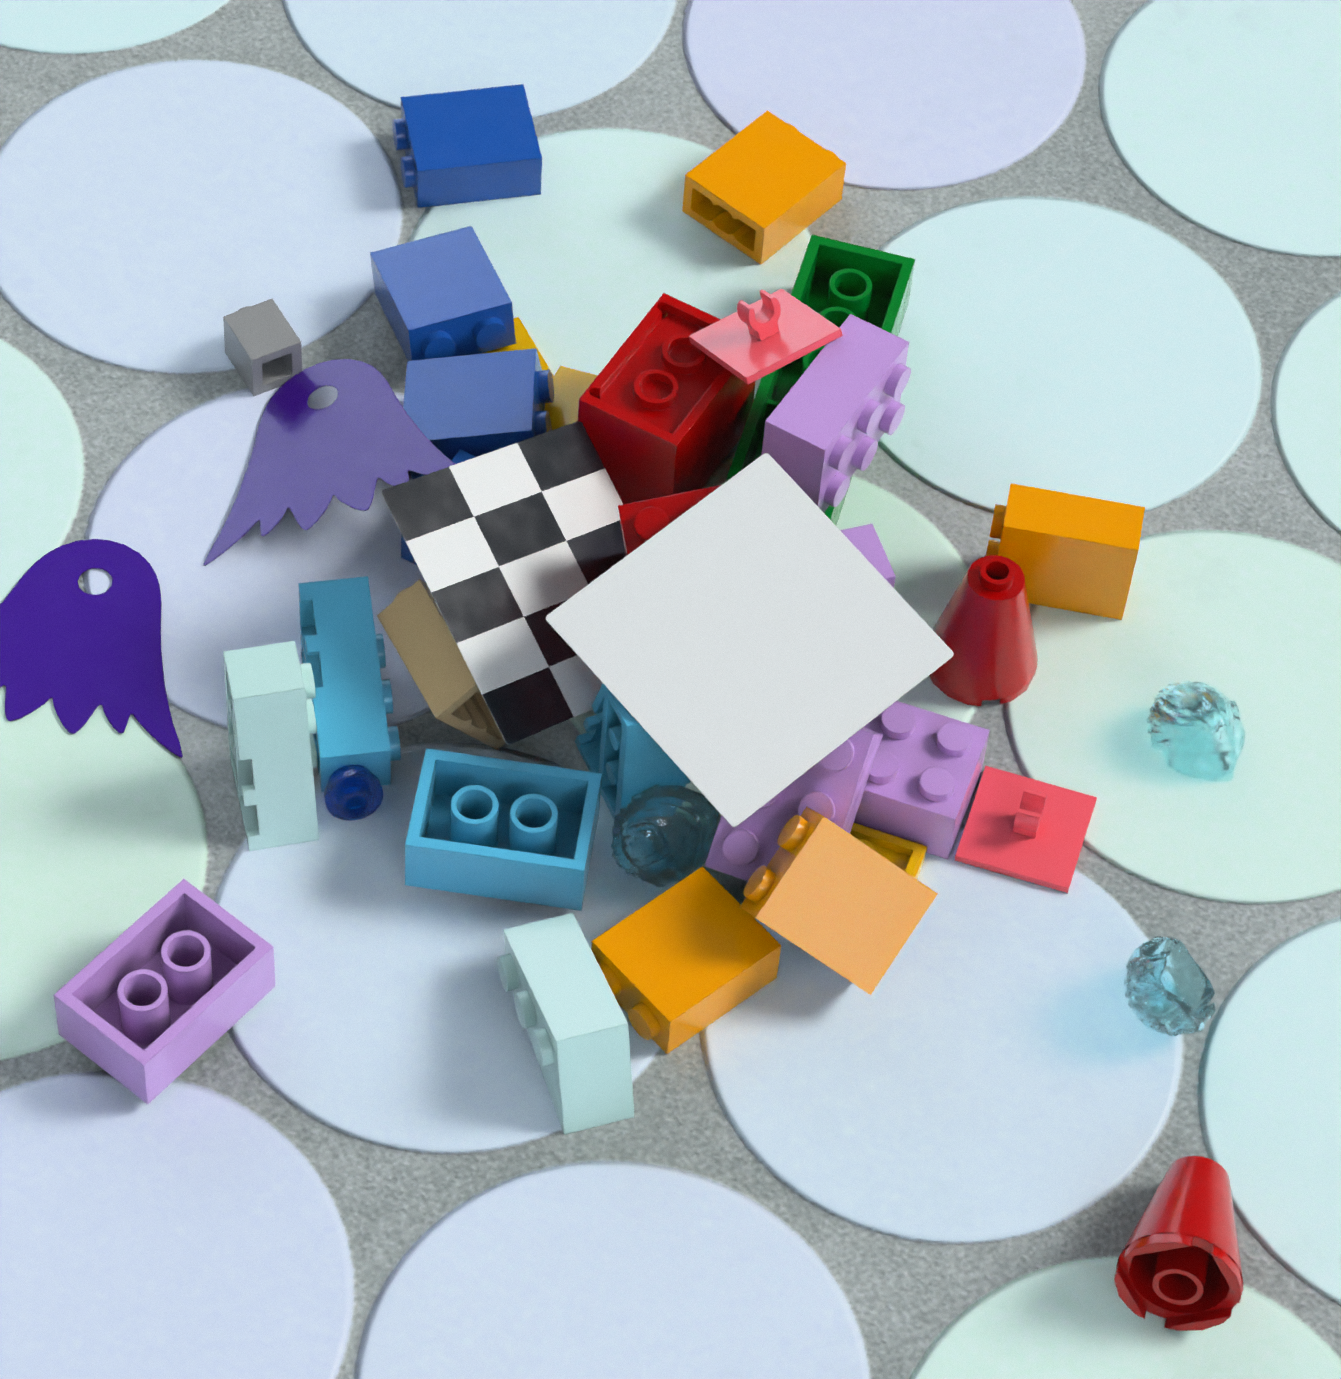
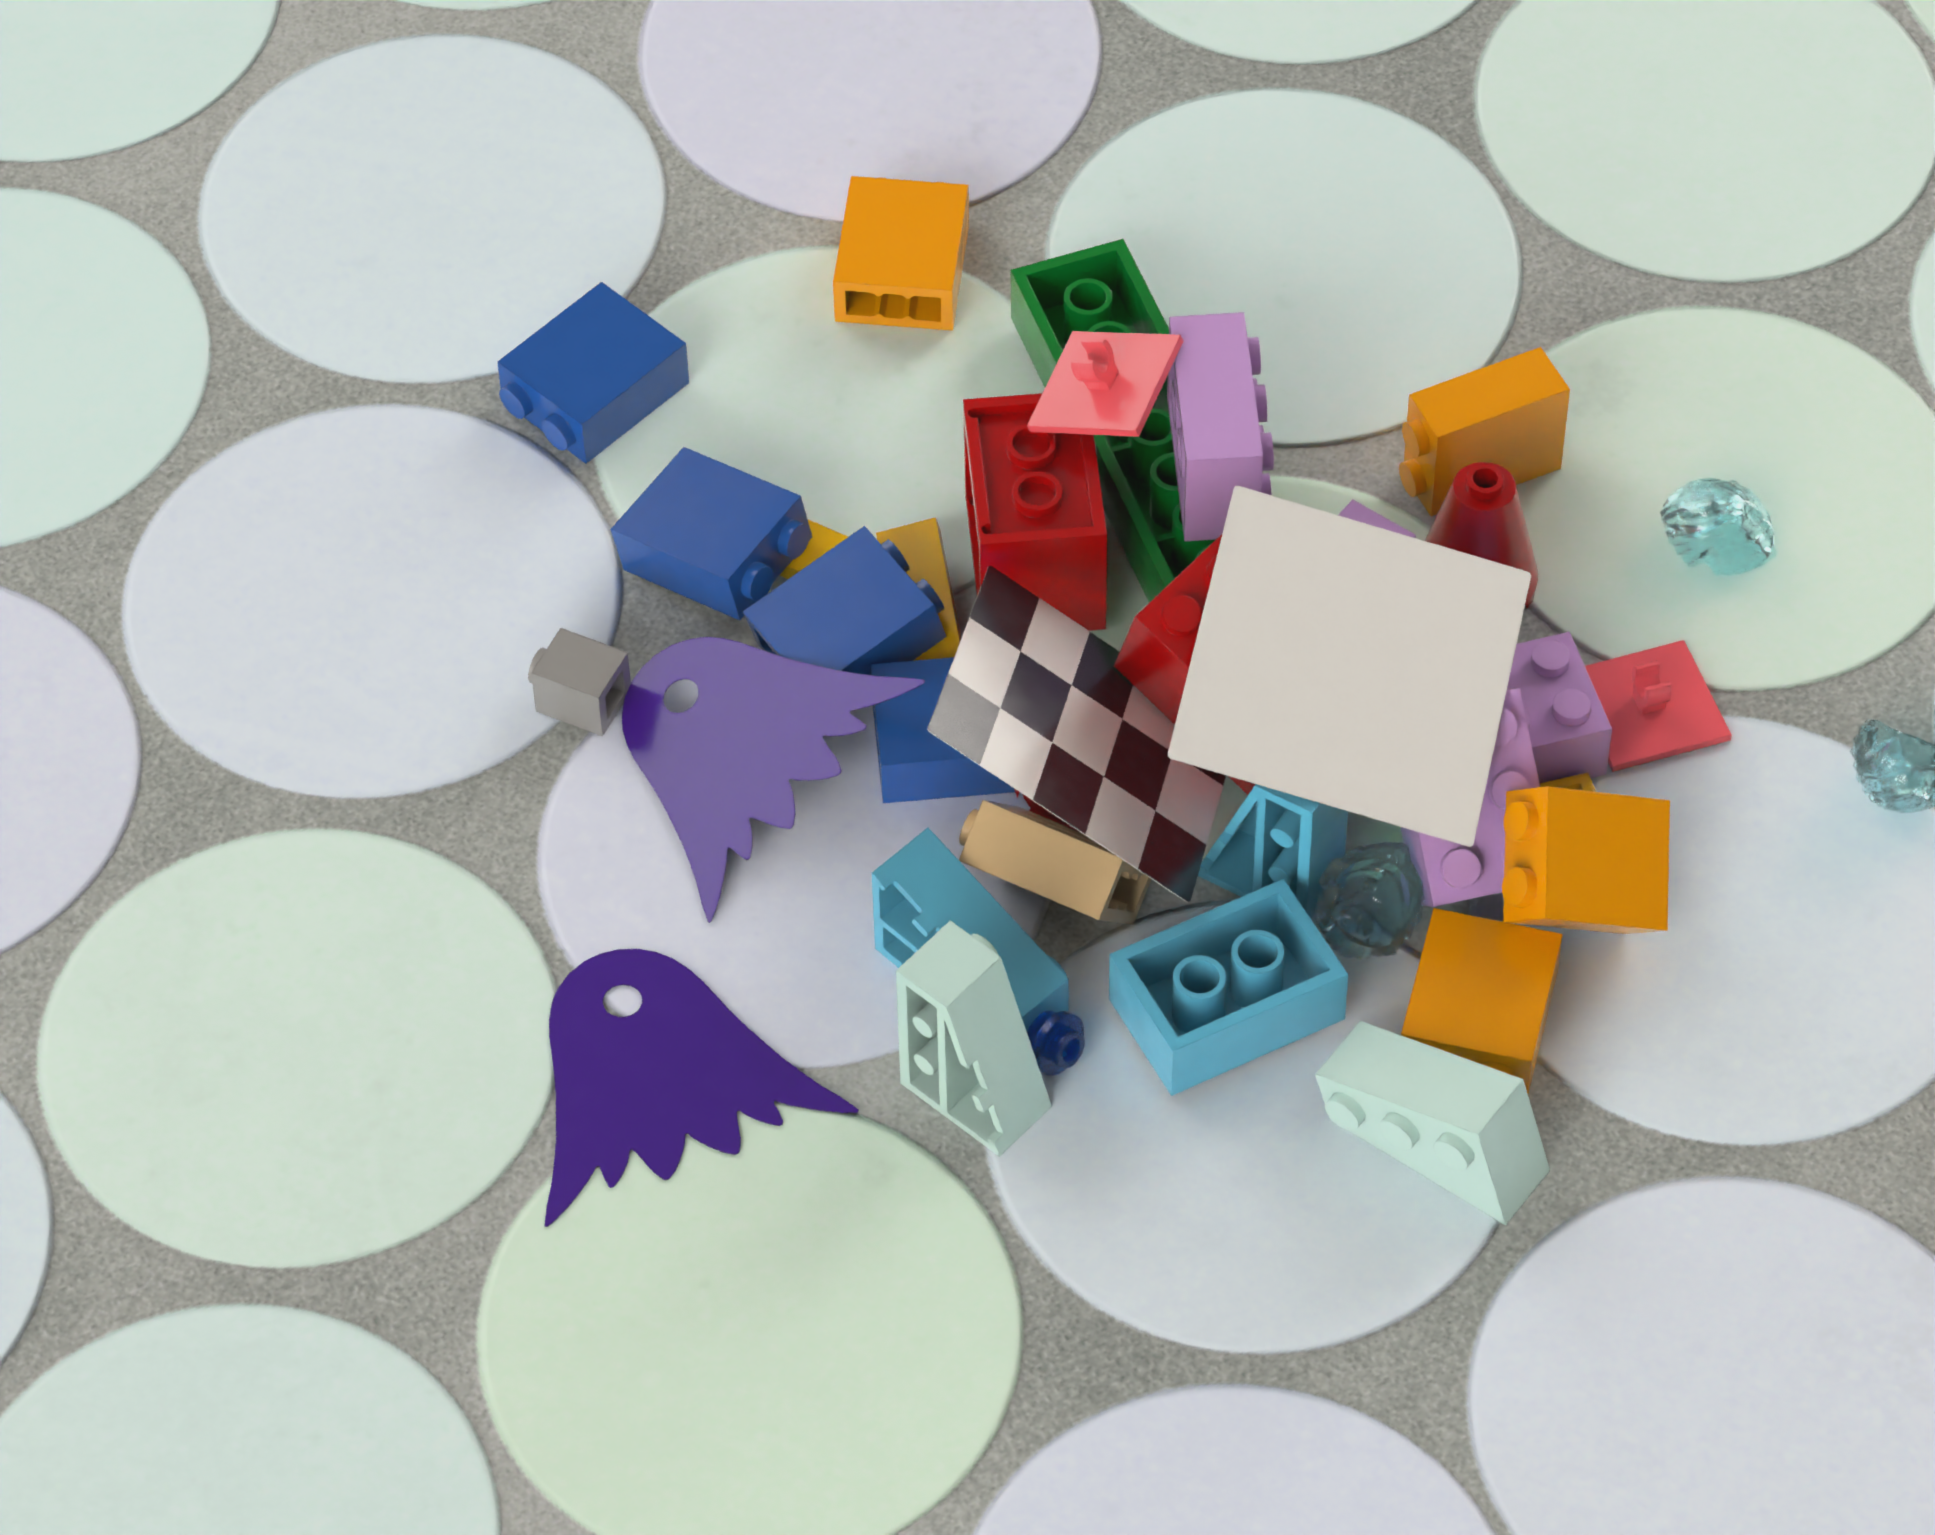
camera: 30 degrees left, 0 degrees up
lavender brick [54,879,275,1104] -> none

